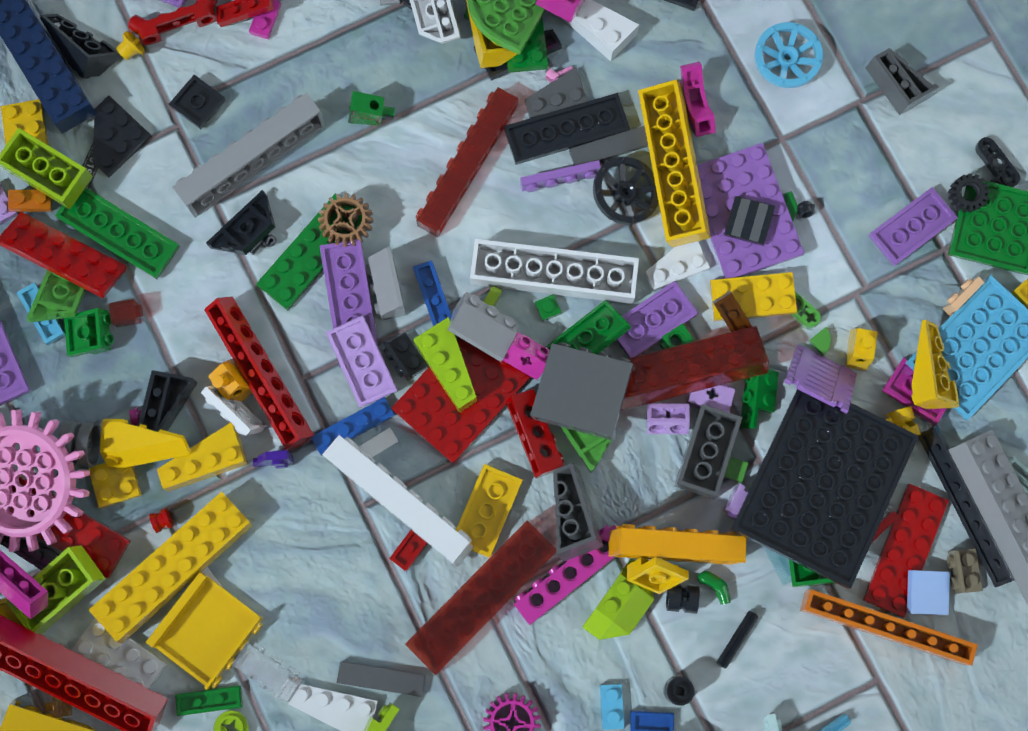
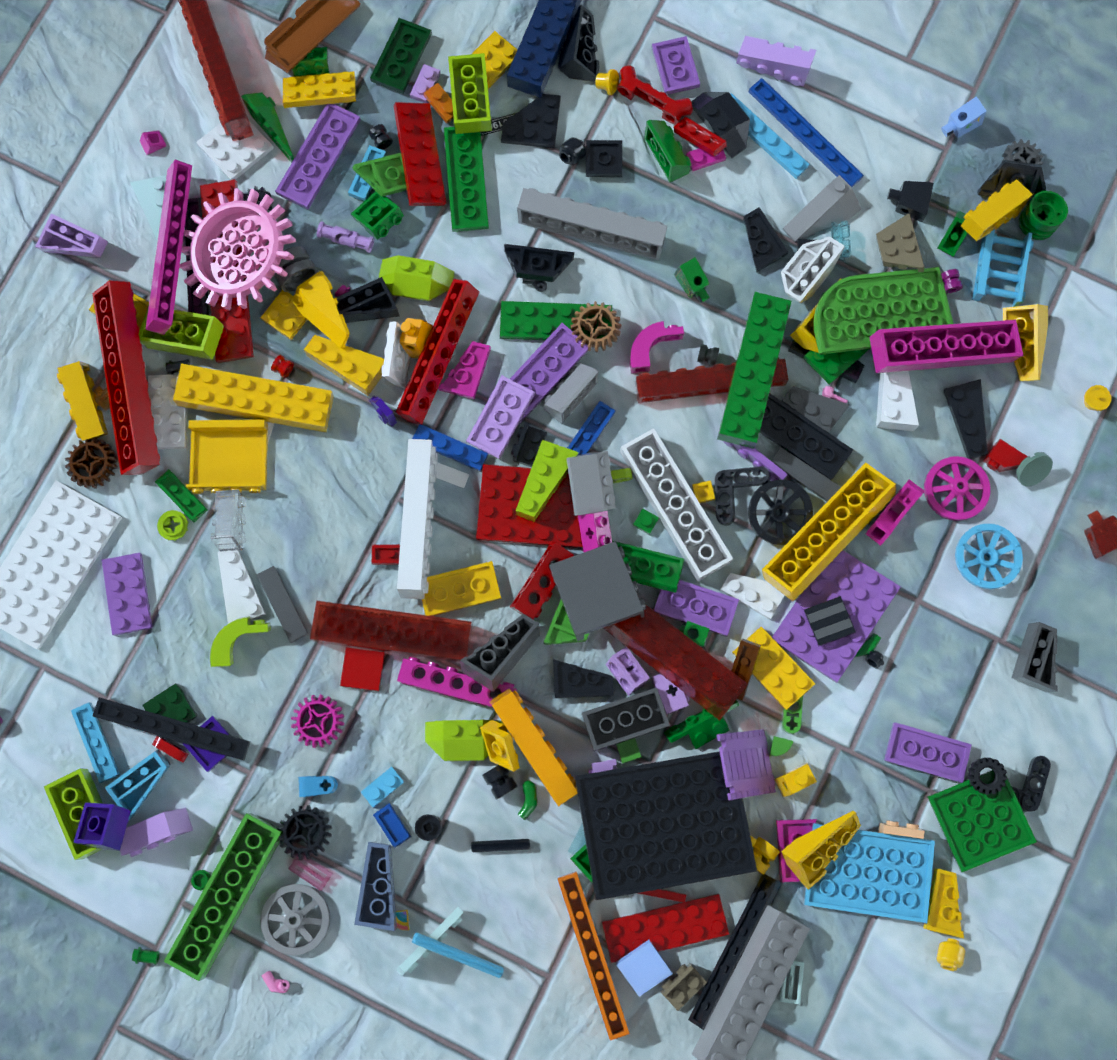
camera: 55 degrees right, 0 degrees up
clear red brick [109,299,143,328] -> none
none -> black pin [166,359,190,375]
none -> lavender piece [316,221,374,253]
none -> red tile [340,647,385,691]
none -> black wheel [368,124,393,150]
none -> lime wedge [379,255,455,301]
none -> dark pink wing [438,341,491,399]
none -> black wing [553,659,614,699]
none -> black head [559,137,586,165]
none -> dark pink arch [630,321,684,374]
none -> green slope [644,120,691,183]
none -> yellow plate [692,480,715,503]
none -> pearl dark grey wheel [697,344,719,366]
none -> black beam [715,466,771,526]
none -> green brick [717,292,792,449]
none -> black wing [743,207,788,273]
none -> dark pink wheel [924,456,990,521]

